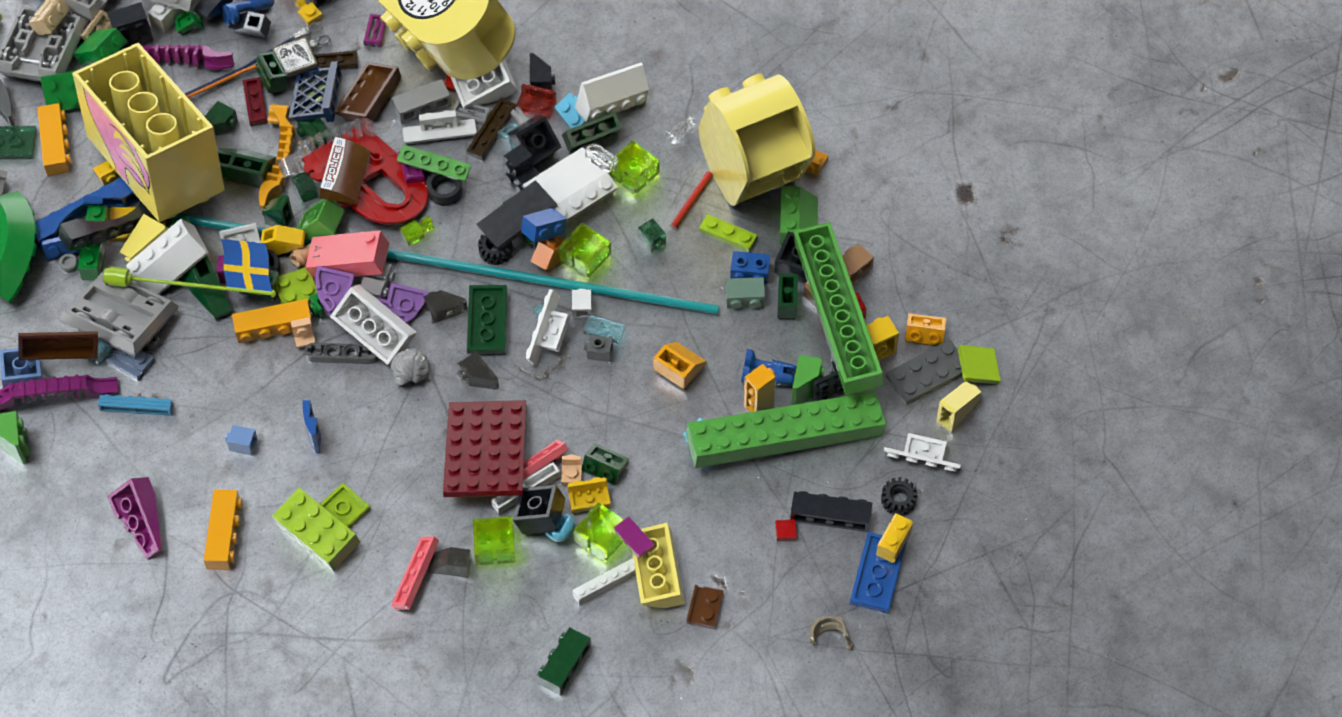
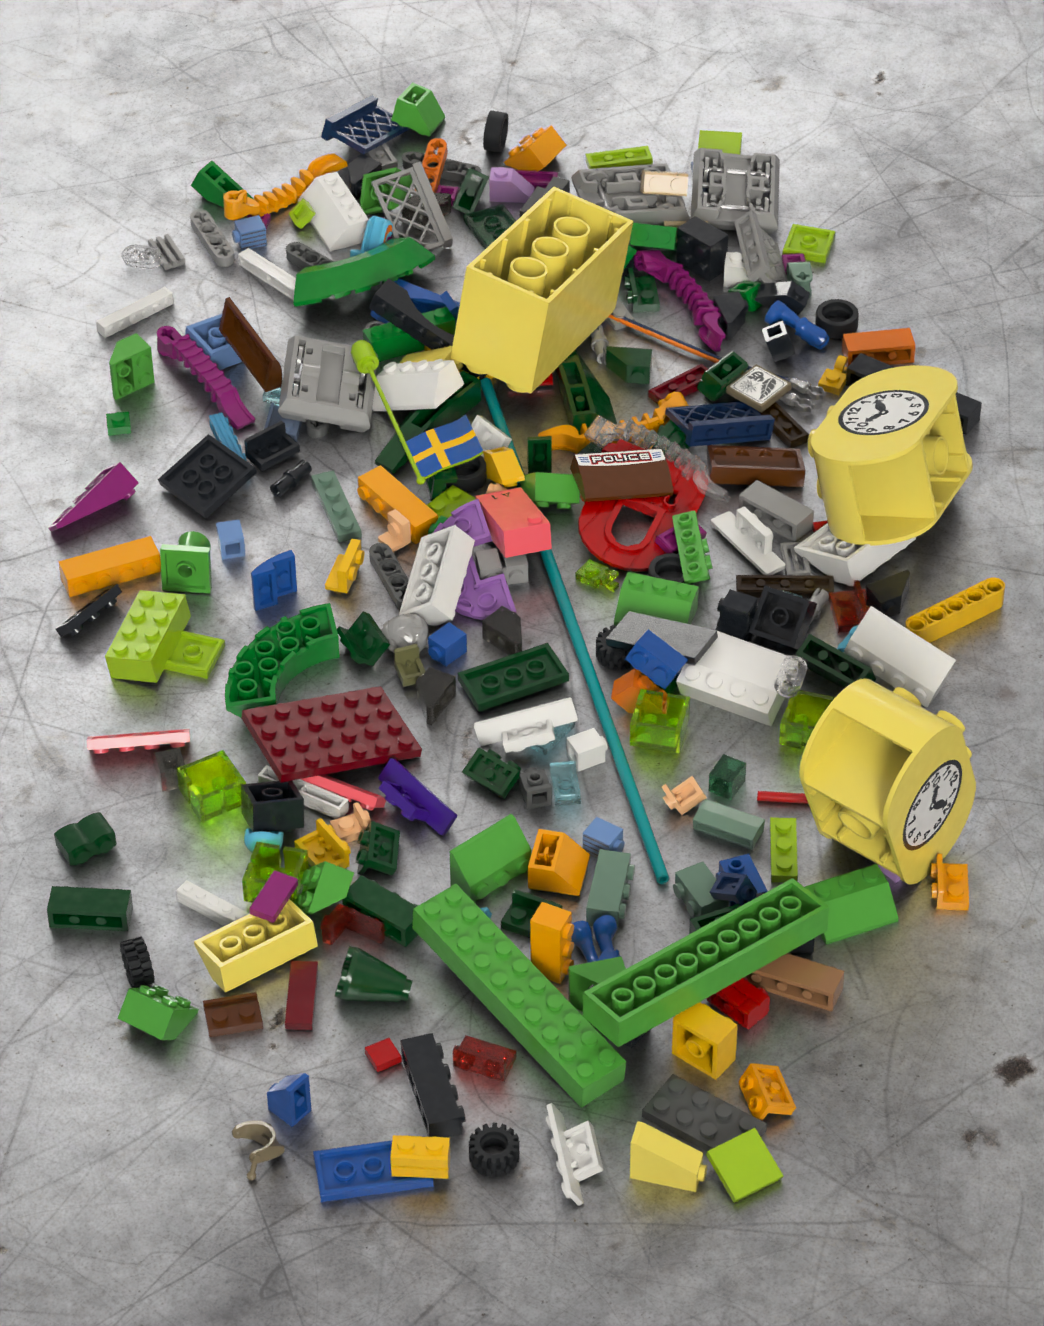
camera: 65 degrees right, 15 degrees down
none -> dark green brick [54,812,117,866]
none -> black plate [56,584,122,637]
none -> green plate [106,411,131,436]
none -> bright green slope [118,985,199,1040]
none -> black tyre [120,936,155,988]
none -> black plate [158,434,257,518]
none -> bright green plant [160,531,212,594]
none -> green brick [225,603,340,718]
none -> black bracket [244,421,300,471]
none -> blue slope [267,1073,312,1127]
none -> black pin [270,460,312,498]
none -> dark red tile [285,961,318,1030]
none -> bright green slope [294,861,354,915]
none -> sand green plate [311,470,362,543]
none -> clear red bracket [320,903,385,946]
none -> yellow bracket [325,539,364,594]
none -> dark green cone [334,946,413,1002]
none -> dark green bracket [337,611,390,666]
none -> dark green brick [342,875,419,947]
none -> dark purple bracket [378,758,457,836]
none -> olive bracket [394,644,427,687]
none -> blue brick [428,622,467,666]
none -> bright green slope [449,814,531,902]
none -> clear red bracket [453,1035,517,1082]
none -> dark green bracket [462,747,521,799]
none -> dark green bracket [501,889,562,938]
none -> medium blue brick [583,817,625,858]
none -> sand green brick [586,849,635,930]
none -> bright green slope [614,572,699,626]
none -> light nougat bracket [662,776,707,815]
none -> sand green piece [693,799,765,850]
none -> dark blue bracket [709,872,757,906]
none -> black slope [713,291,748,341]
none -> yellow beam [905,577,1005,643]

